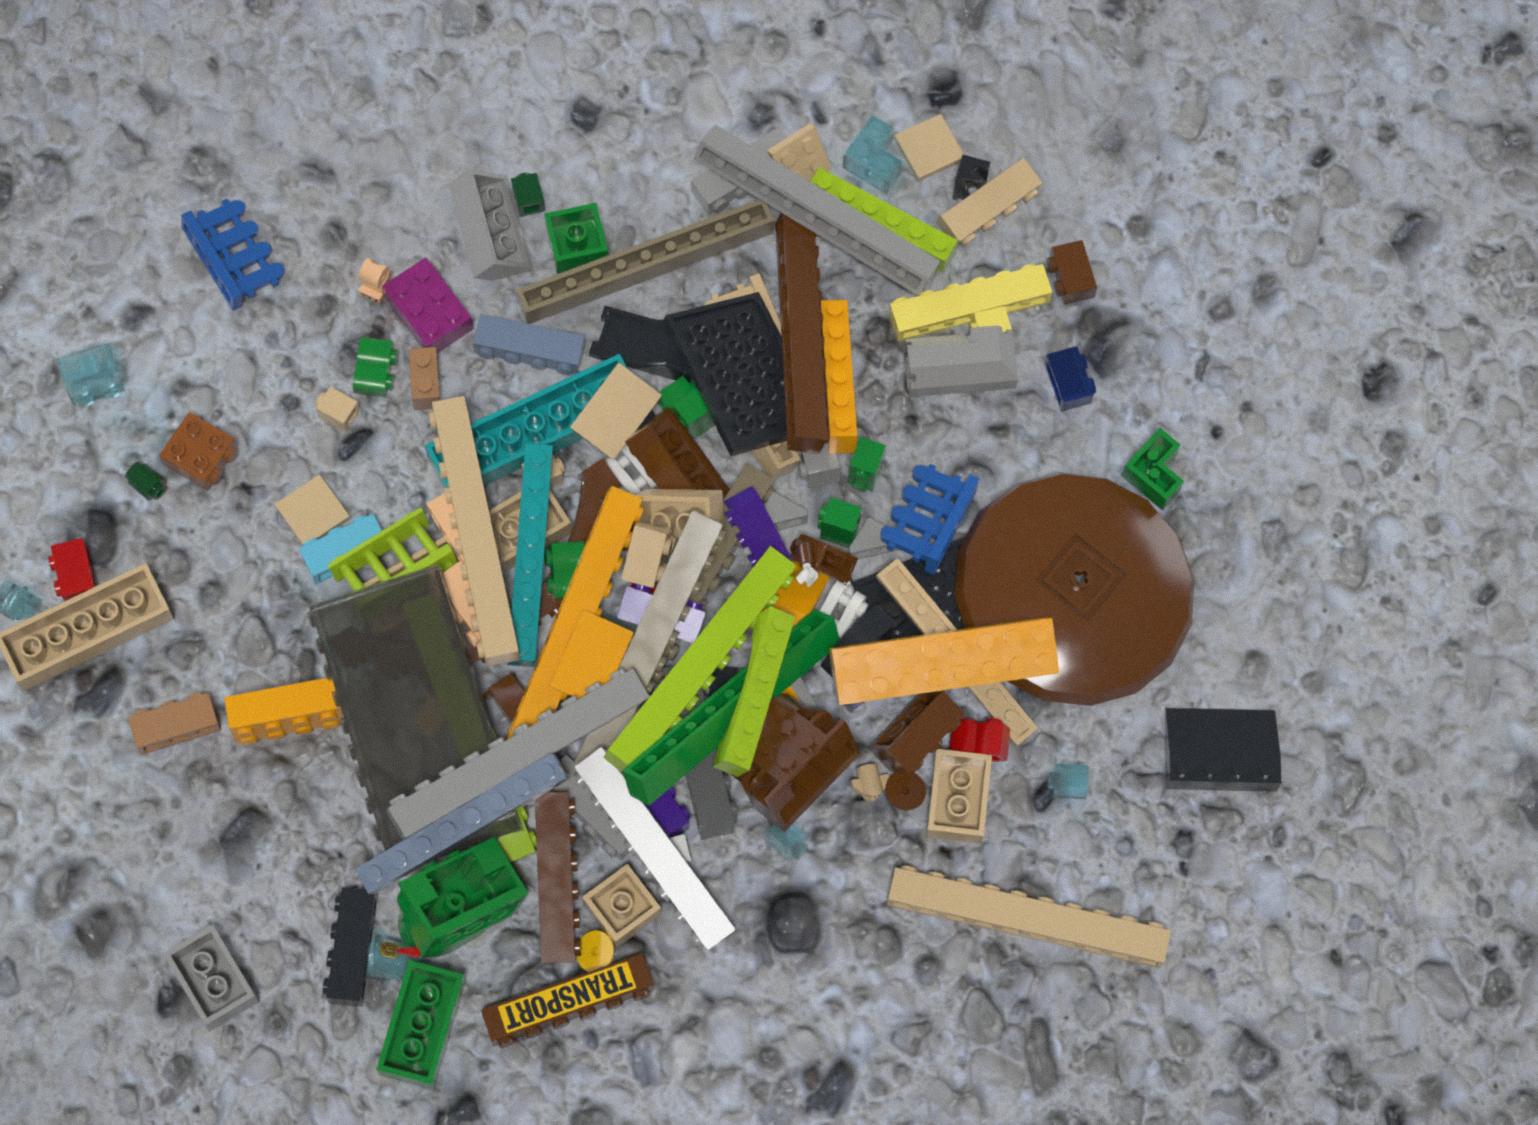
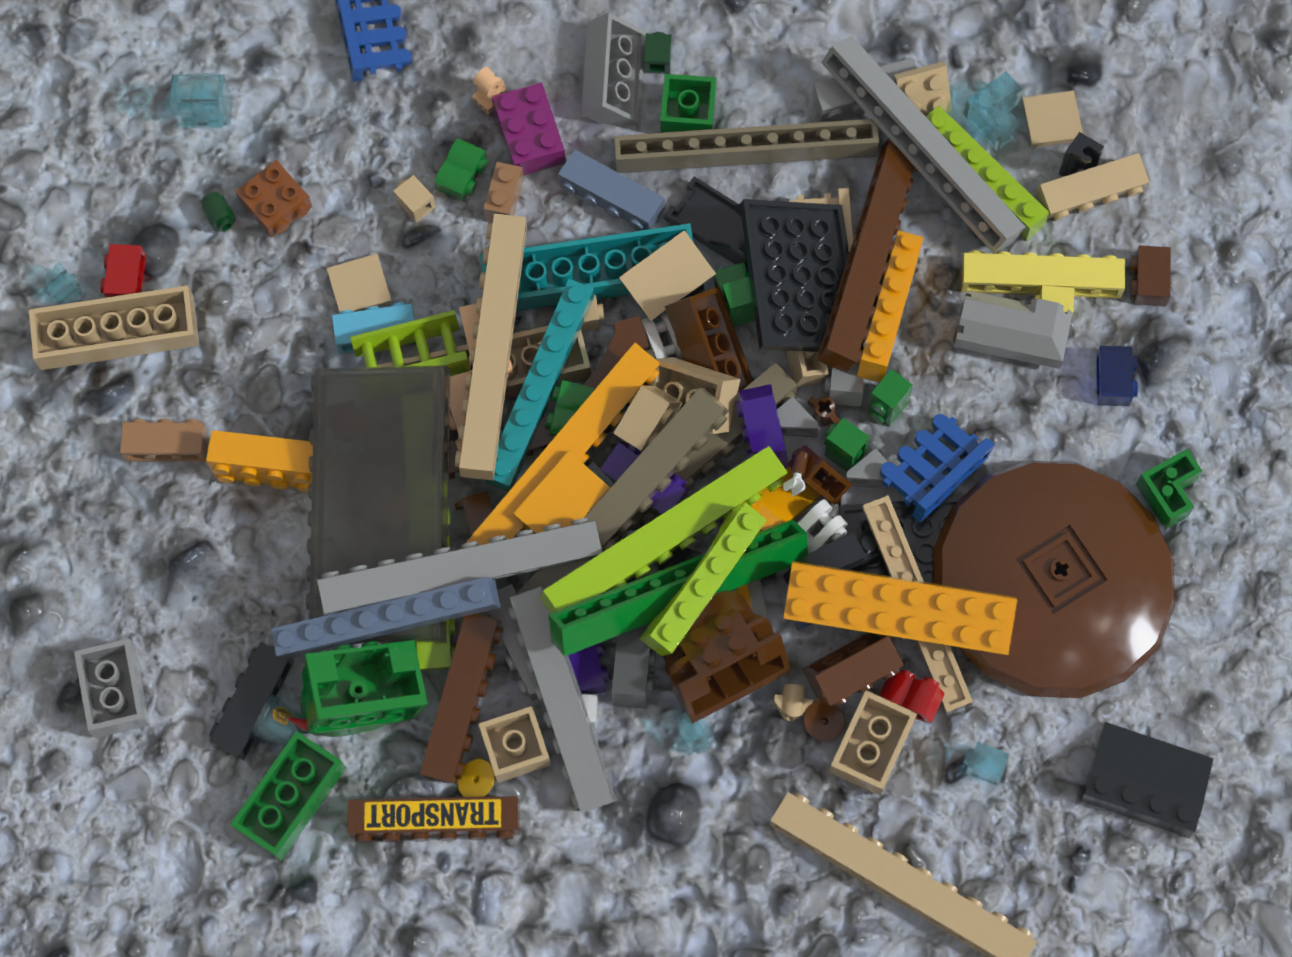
camera: 25 degrees right, 0 degrees up
none -> reddish brown piece [807,397,840,427]

